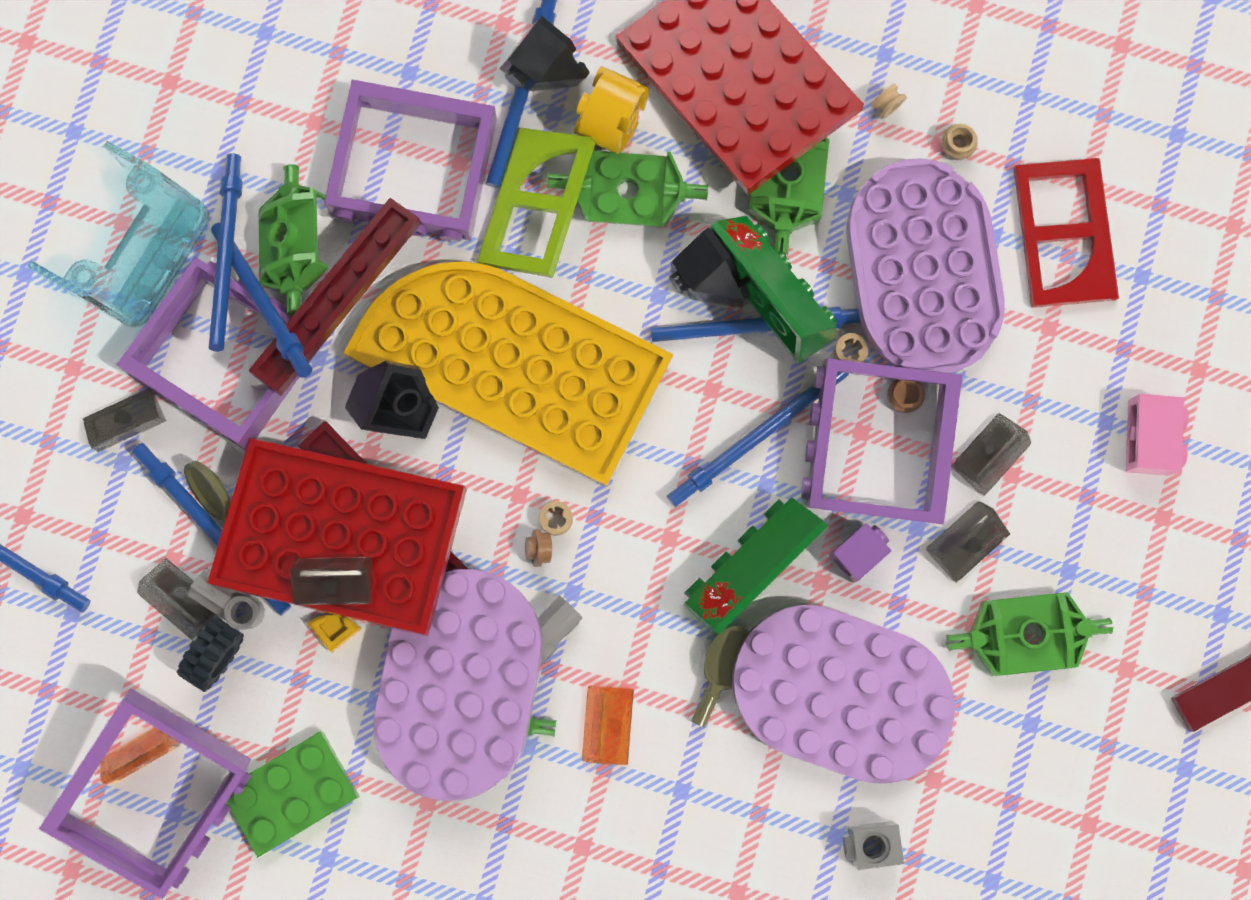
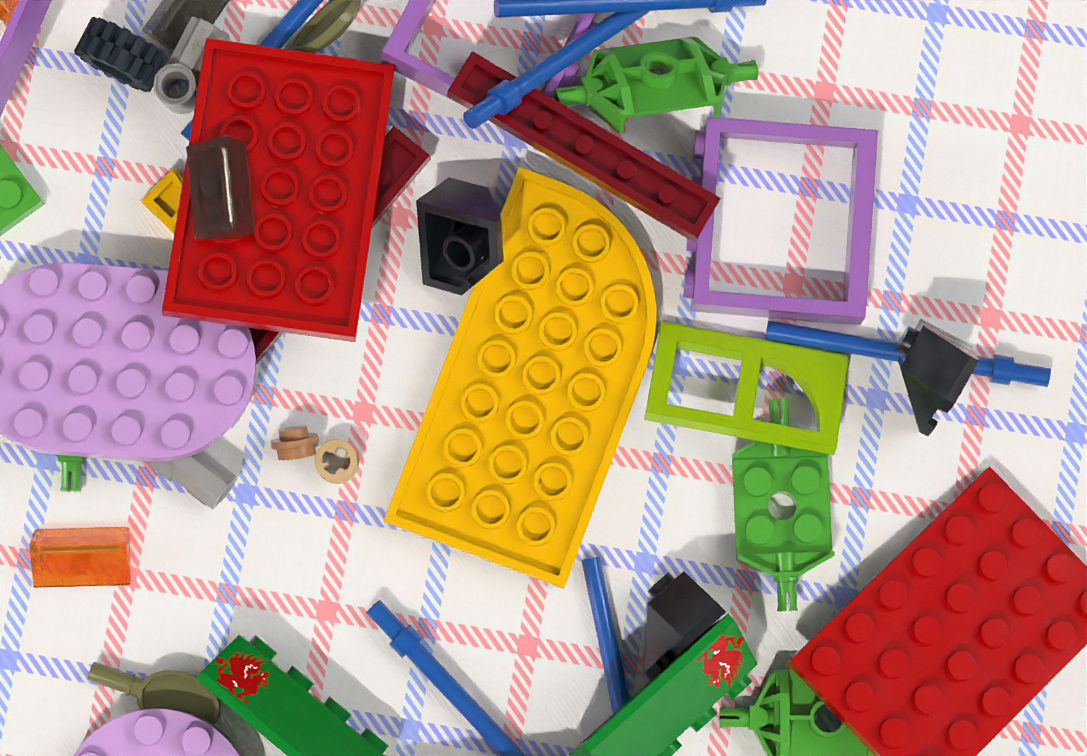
camera: 85 degrees right, 0 degrees up
yellow brick [574,66,650,154] -> none

